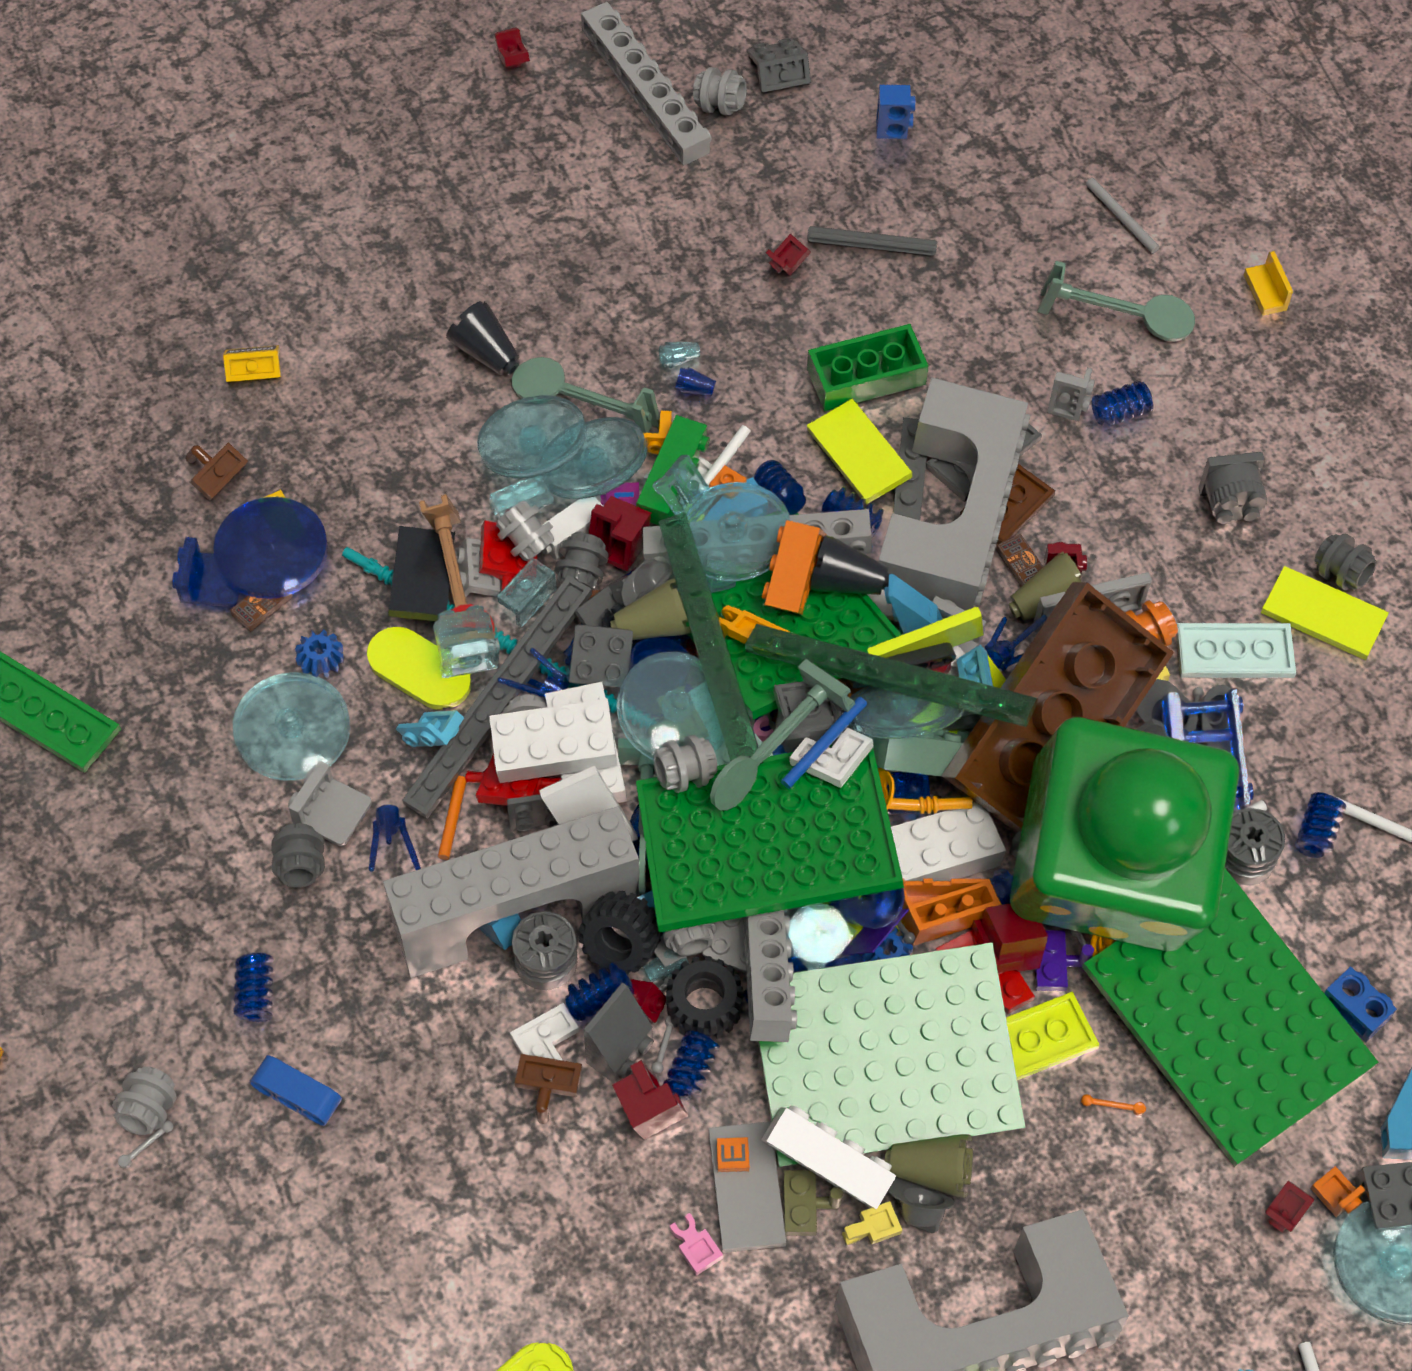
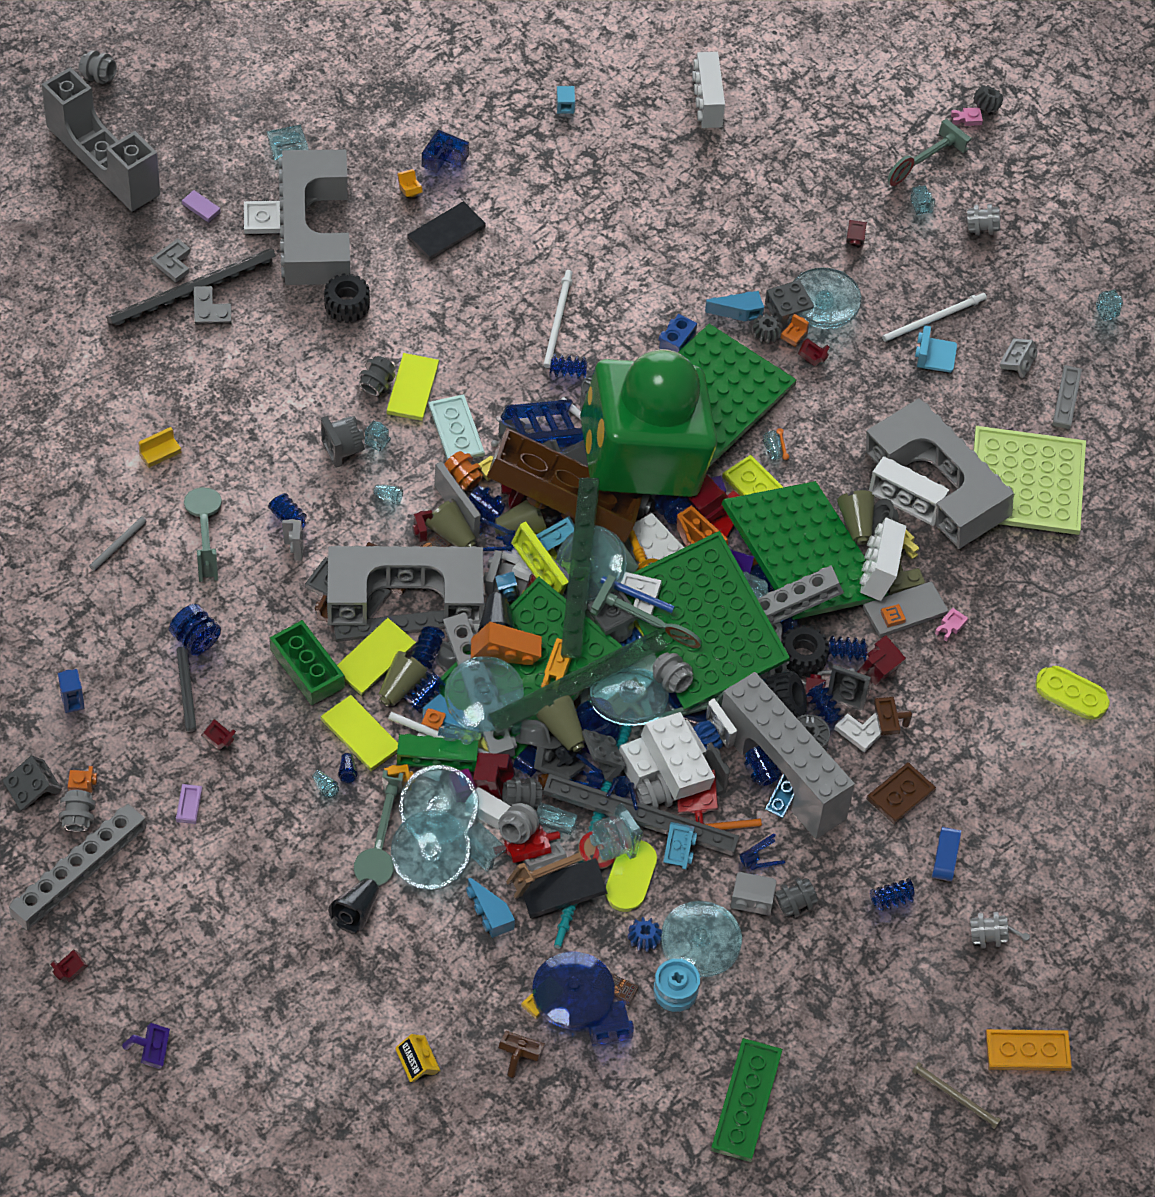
camera: 110 degrees left, 5 degrees down
none -> orange bracket [68,766,97,793]
none -> dark purple plate [122,1023,170,1069]
none -> clear blue wheel [169,603,221,656]
none -> lavender tile [176,784,202,824]
none -> neon yellow tile [320,695,398,771]
none -> clear light blue brick [365,420,391,452]
none -> clear light blue cone [374,484,403,504]
none -> olive cone [378,651,429,707]
none -> dark azure slope [466,878,515,938]
none -> medium azure wheel [653,959,700,1012]
none -> dark grey gear [752,313,783,344]
none -> clear light blue cone [762,431,783,460]
none -> reddish brown tile [866,762,936,825]
none -> white brick [869,456,949,526]

